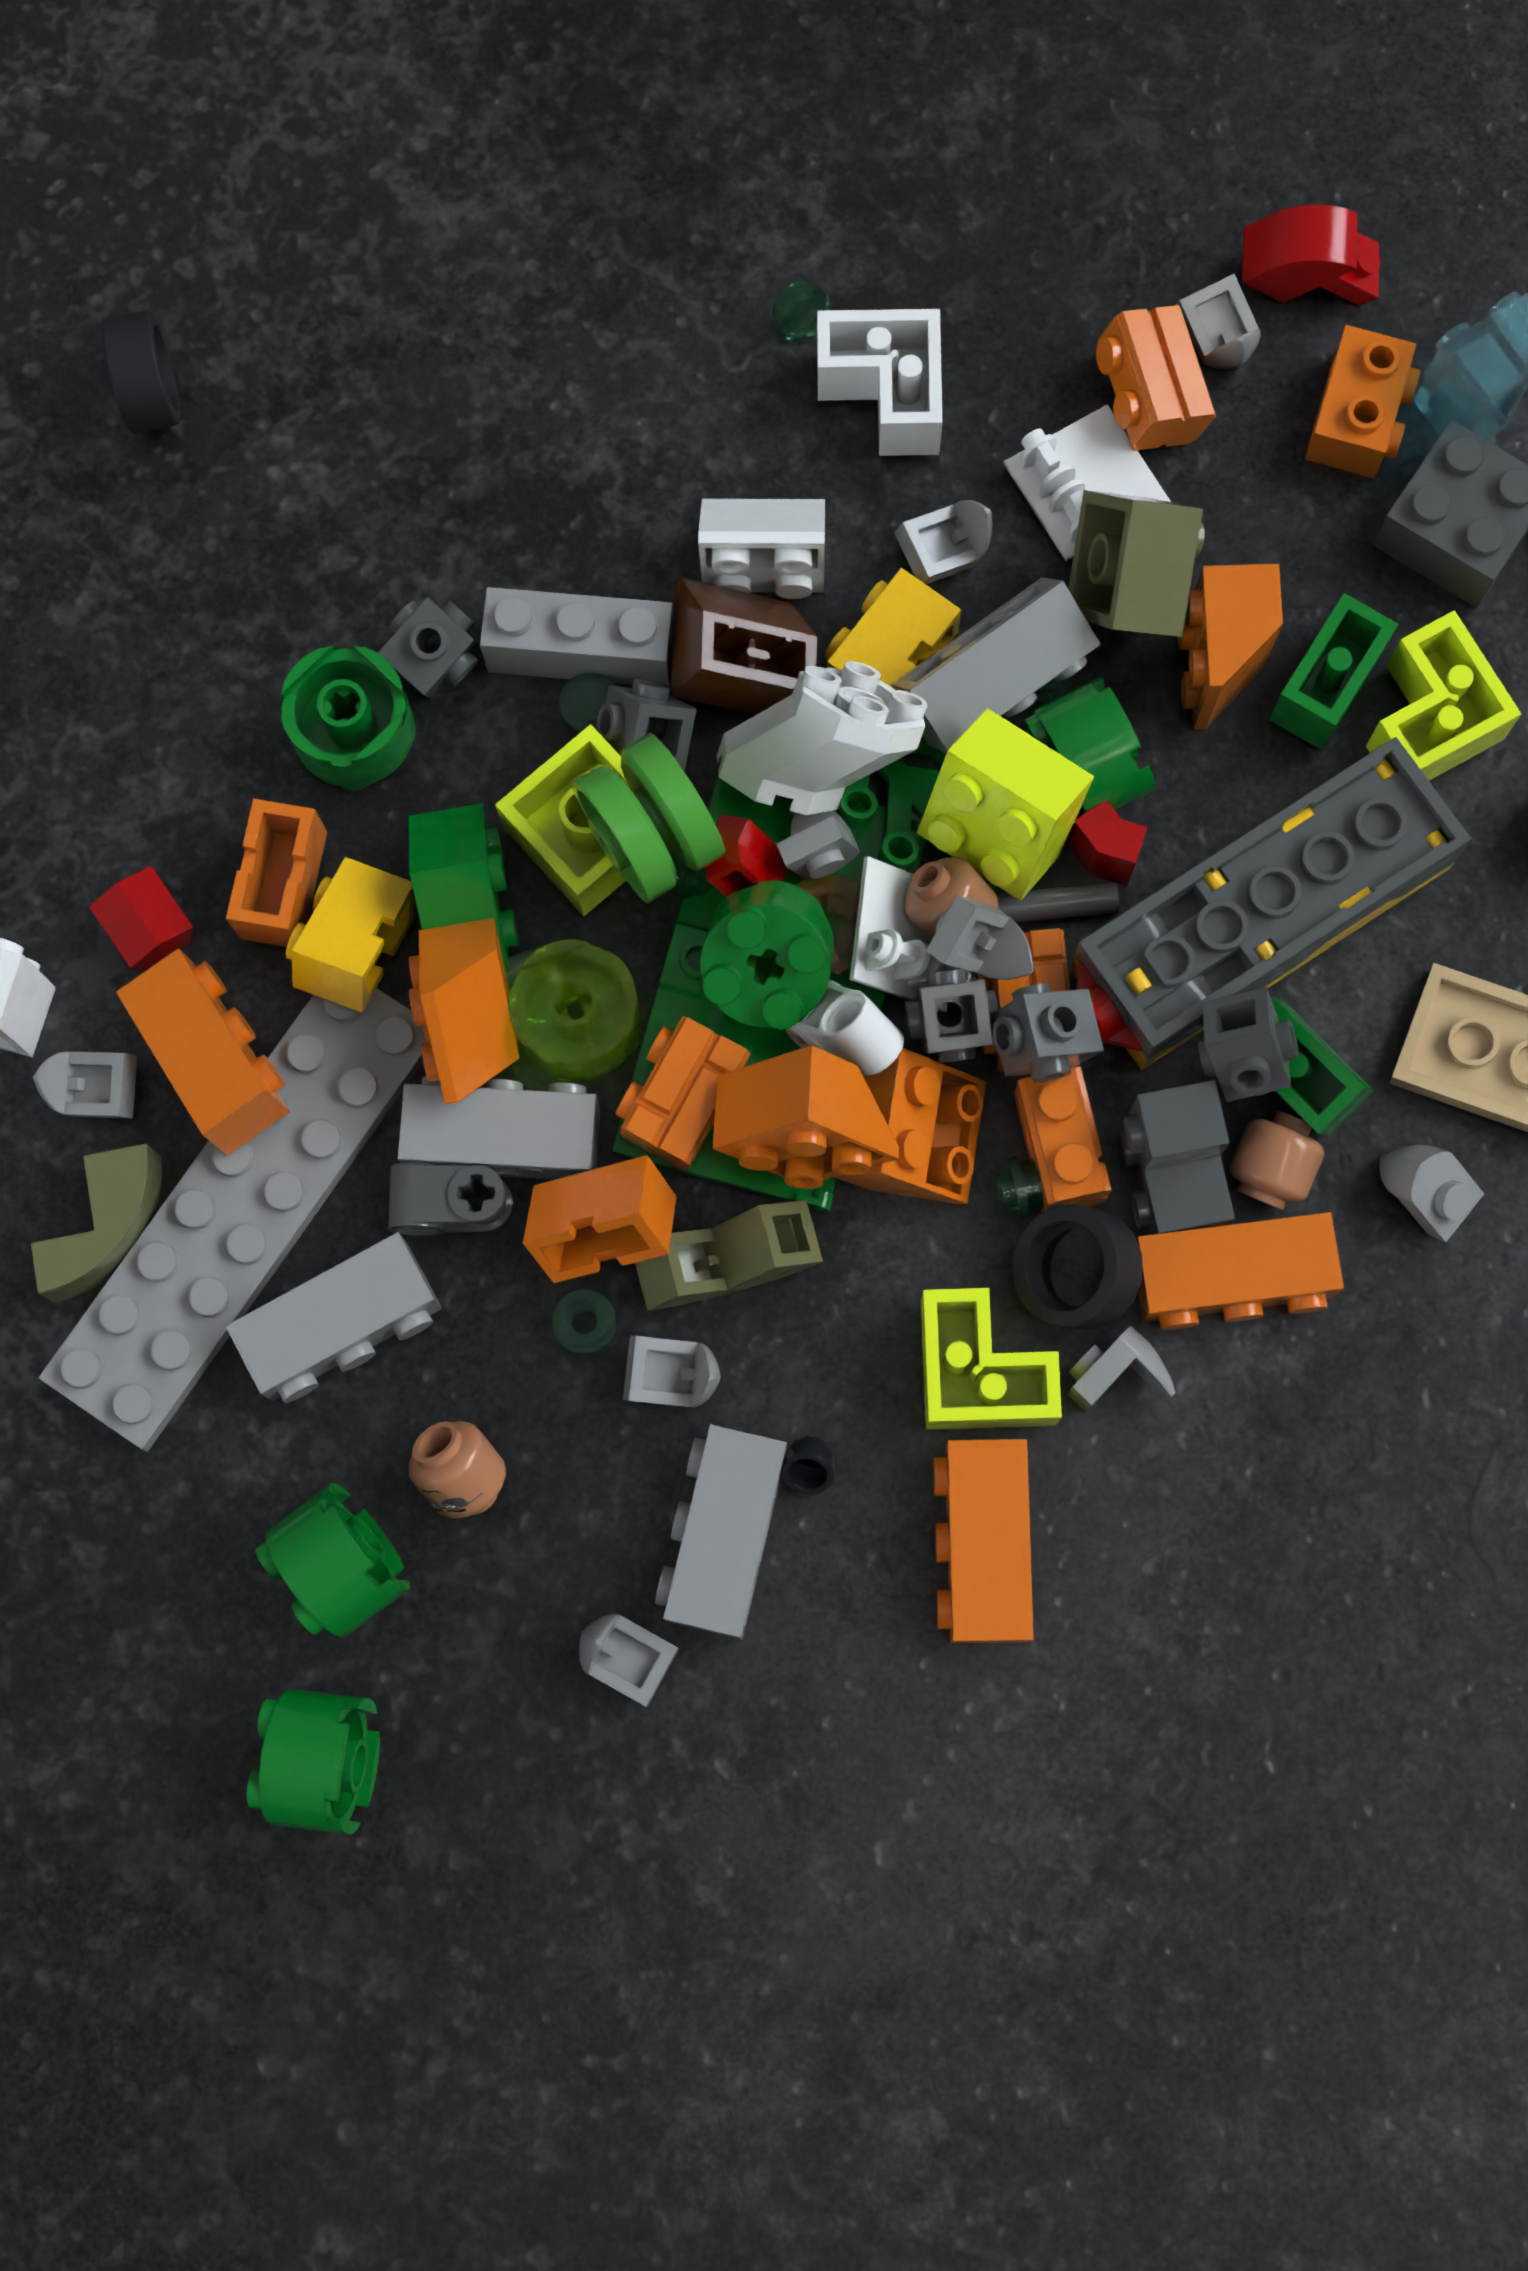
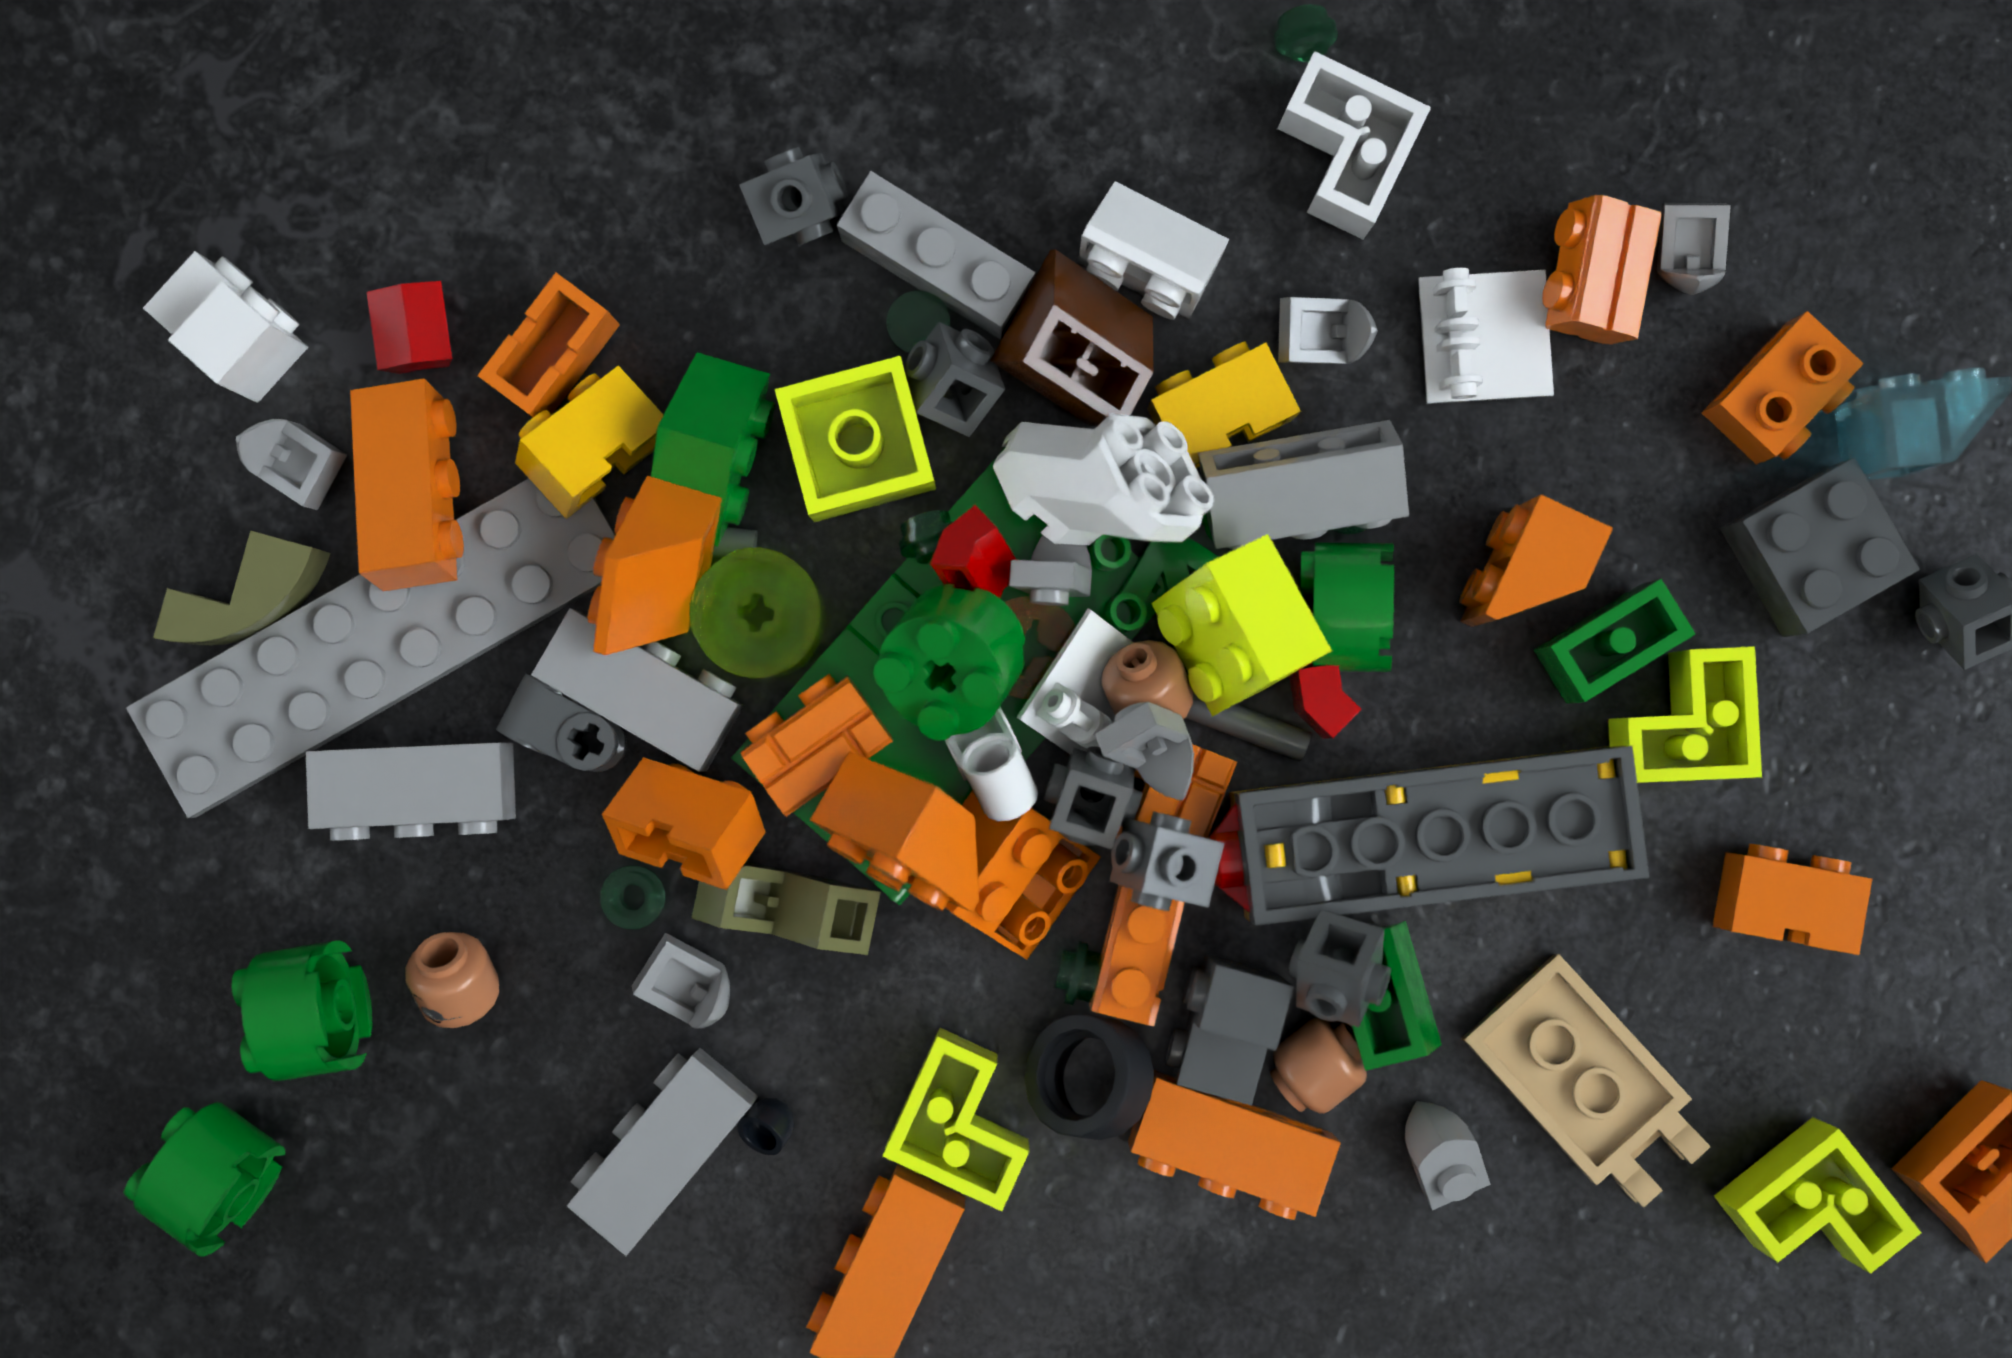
camera: 20 degrees right, 10 degrees up
green brick [281,645,416,791] -> none
bright green wheel [572,733,726,904] -> none
light grey plate [579,1613,679,1707] -> none
light grey plate [1067,1325,1176,1412] -> none
olive brick [1068,490,1205,637] -> none
red brick [1242,205,1380,306] -> none

